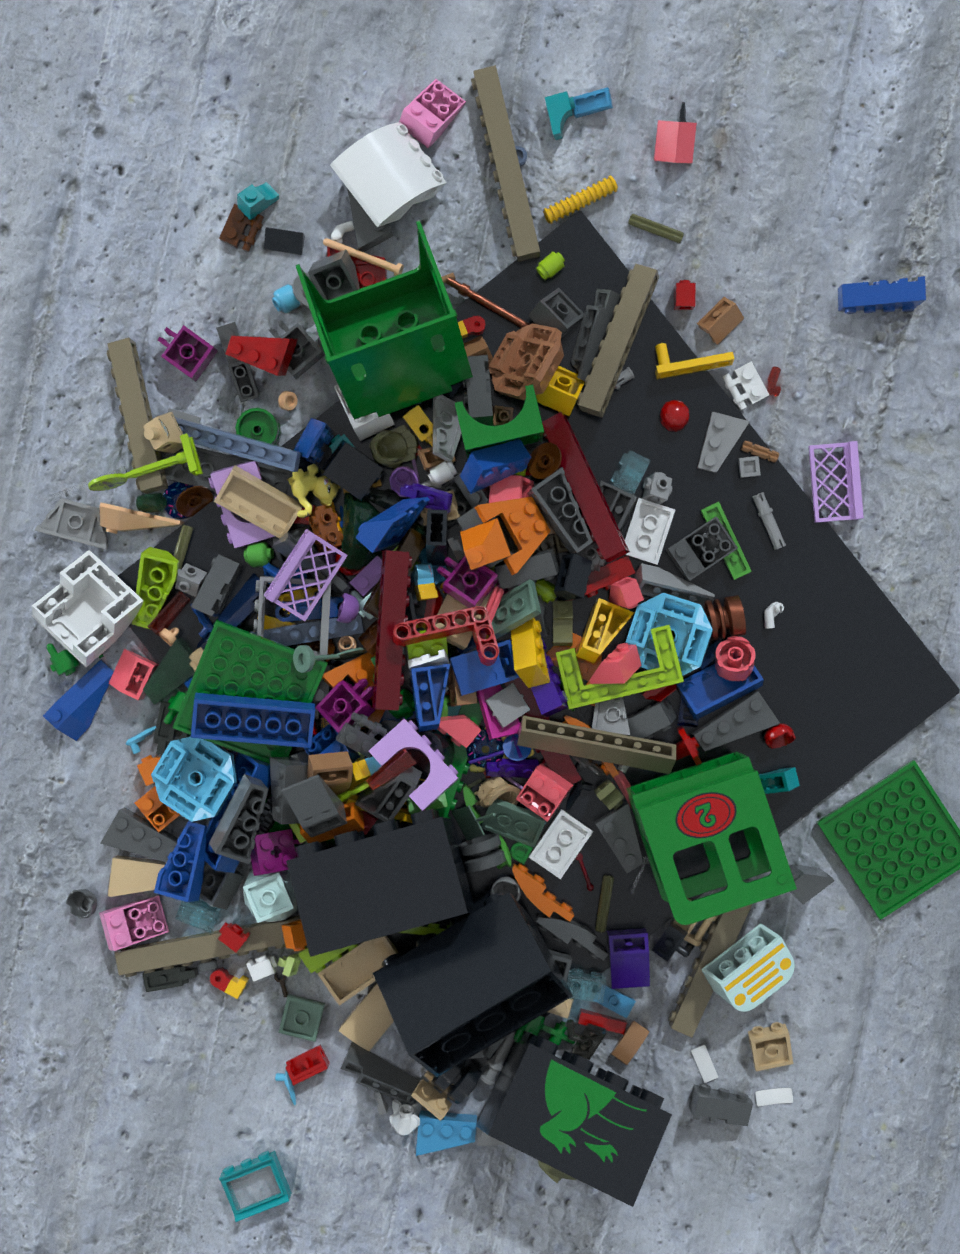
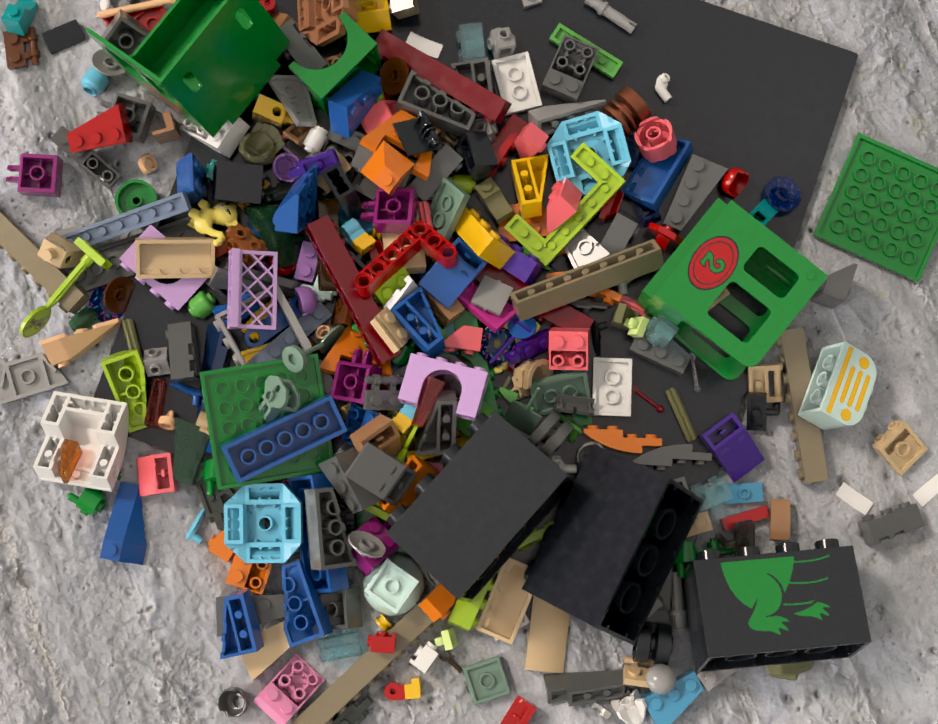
camera: 30 degrees left, 5 degrees down
none -> clear orange slope [59,439,83,484]
none -> medium nougat panel [152,111,182,144]
none -> blue wedge [220,589,264,659]
none -> sand green hinge [258,375,301,422]
none -> light grey dish [348,530,386,558]
none -> tan plate [370,307,410,354]
none -> yellow bush [375,613,393,632]
none -> black hinge [392,111,443,156]
none -> white sticker [406,32,443,58]
none -> white arm [551,455,577,474]
none -> dark grey hinge [553,393,595,417]
none -> yellowish green tile [623,316,650,338]
none -> clear light blue brick [645,314,679,349]
none -> light grey hair [645,664,676,696]
none -> clear blue dish [765,176,801,212]

